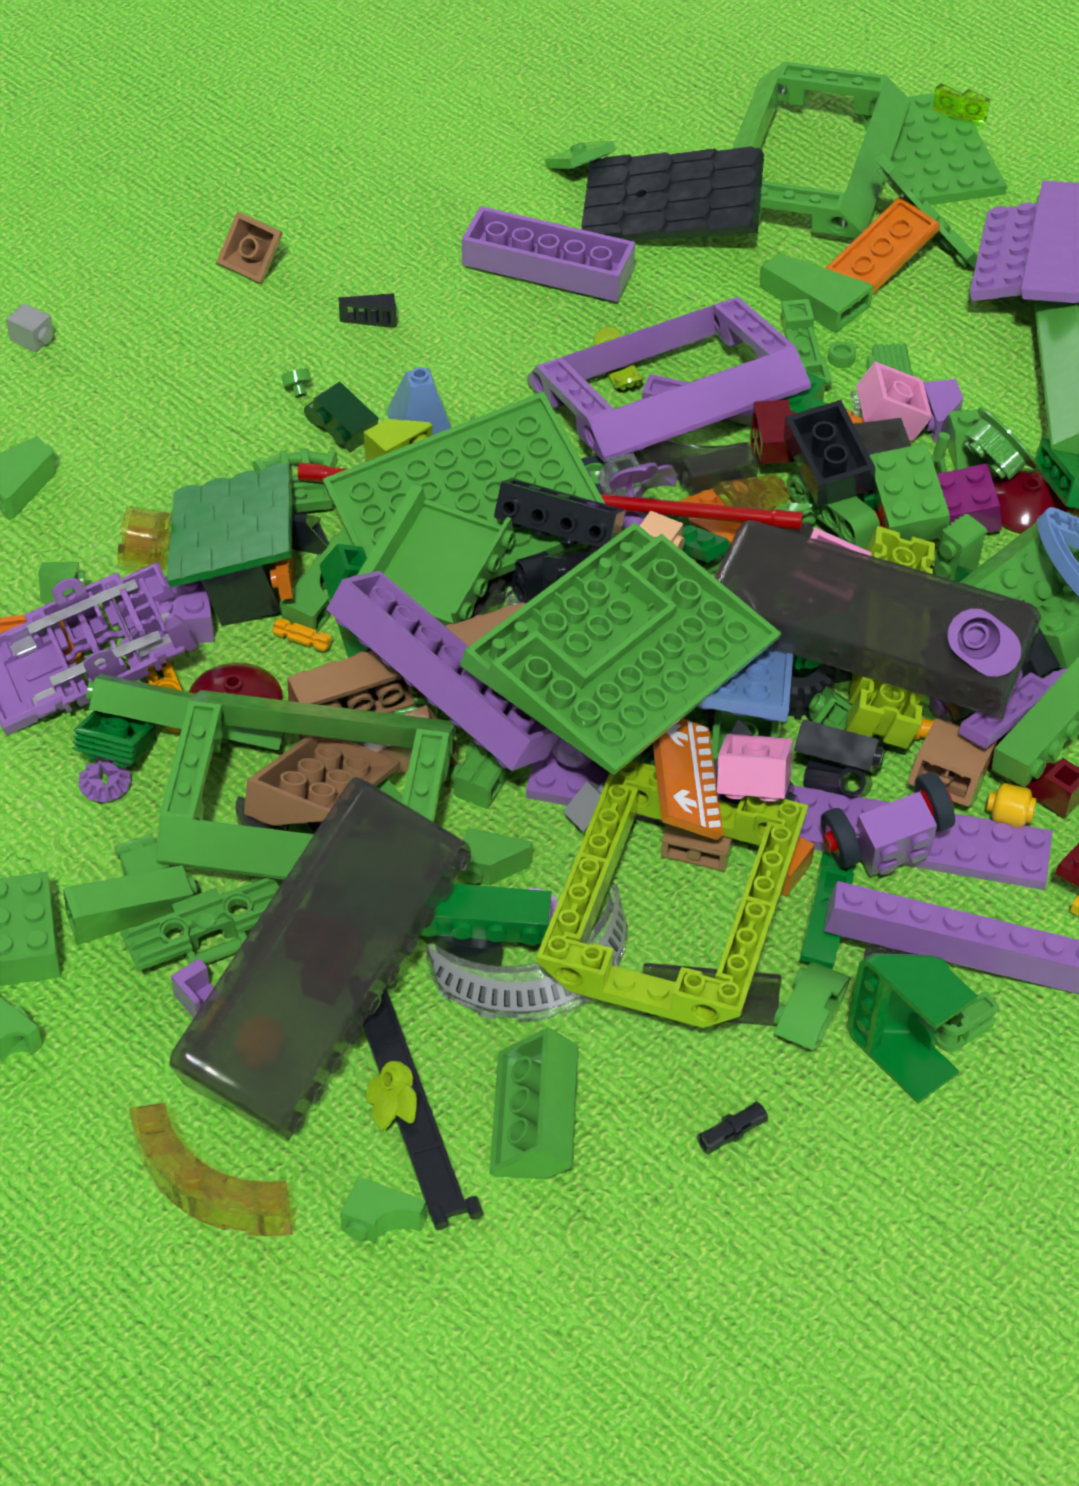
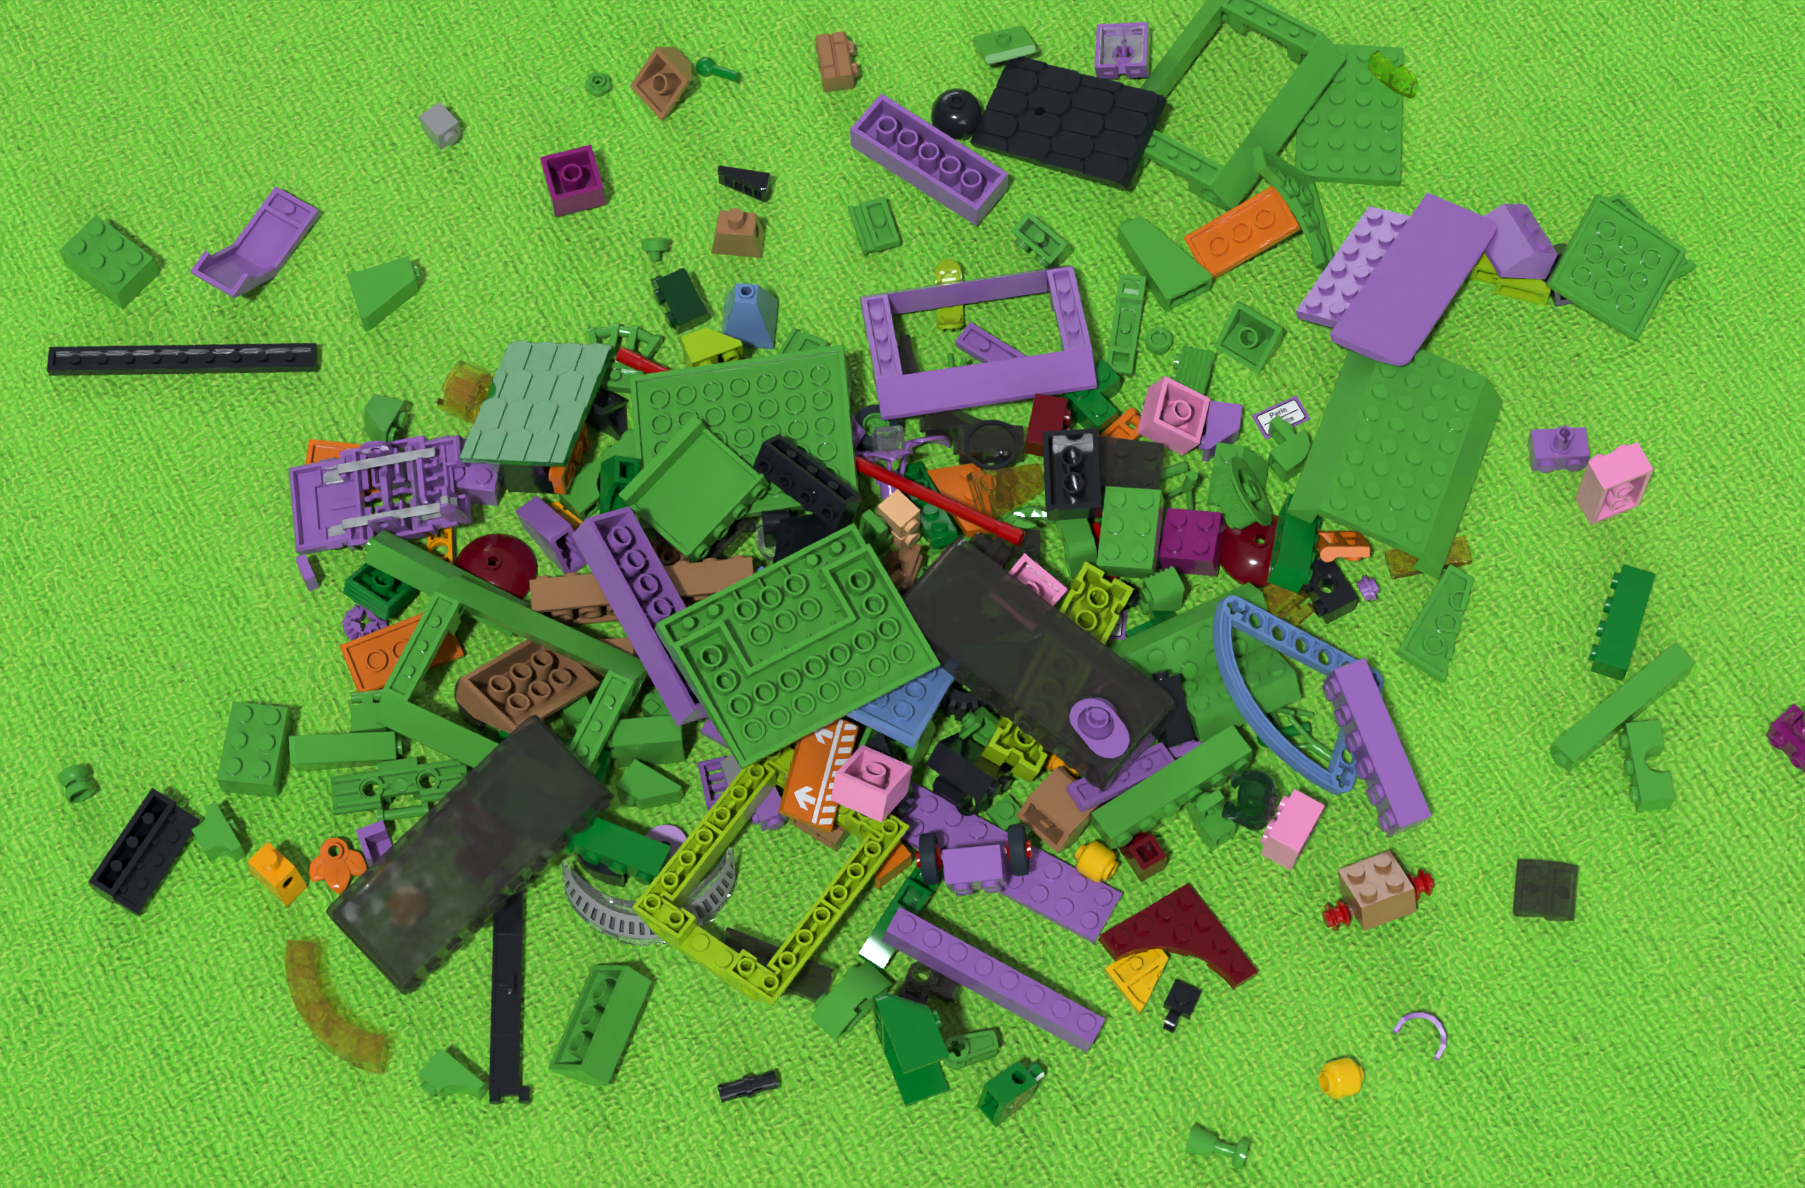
camera: 20 degrees right, 15 degrees up
lime plate [366,1061,417,1131] -> none
none -> light orange torso [247,842,308,907]
none -> medium lavender tile [296,554,319,591]
none -> orange plate [309,837,367,894]
none -> orange tile [339,612,464,692]
none -> medium lavender slope [515,495,587,574]
none -> magenta brick [540,145,606,217]
none -> bright green plate [585,72,611,97]
none -> bright green brick [608,715,685,768]
none -> green bar [696,57,741,82]
none -> medium lavender slope [697,756,728,811]
none -> medium nougat torso [712,208,765,258]
none -> medium lavender brick [750,787,788,832]
none -> medium nougat brick [815,31,858,92]
none -> bright green plate [848,197,900,255]
none -> black cylinder [931,88,983,141]
none -> black piece [964,420,1019,470]
none -> green torso [977,1062,1044,1127]
none -> bright green plate [986,794,1032,840]
none -> bright green brick [1011,211,1072,268]
none -> medium lavender piece [1094,22,1151,79]
none -> bright green slope [1214,301,1284,374]
none -> sticker [1252,396,1311,439]
none -> bright green brick [1268,415,1310,483]

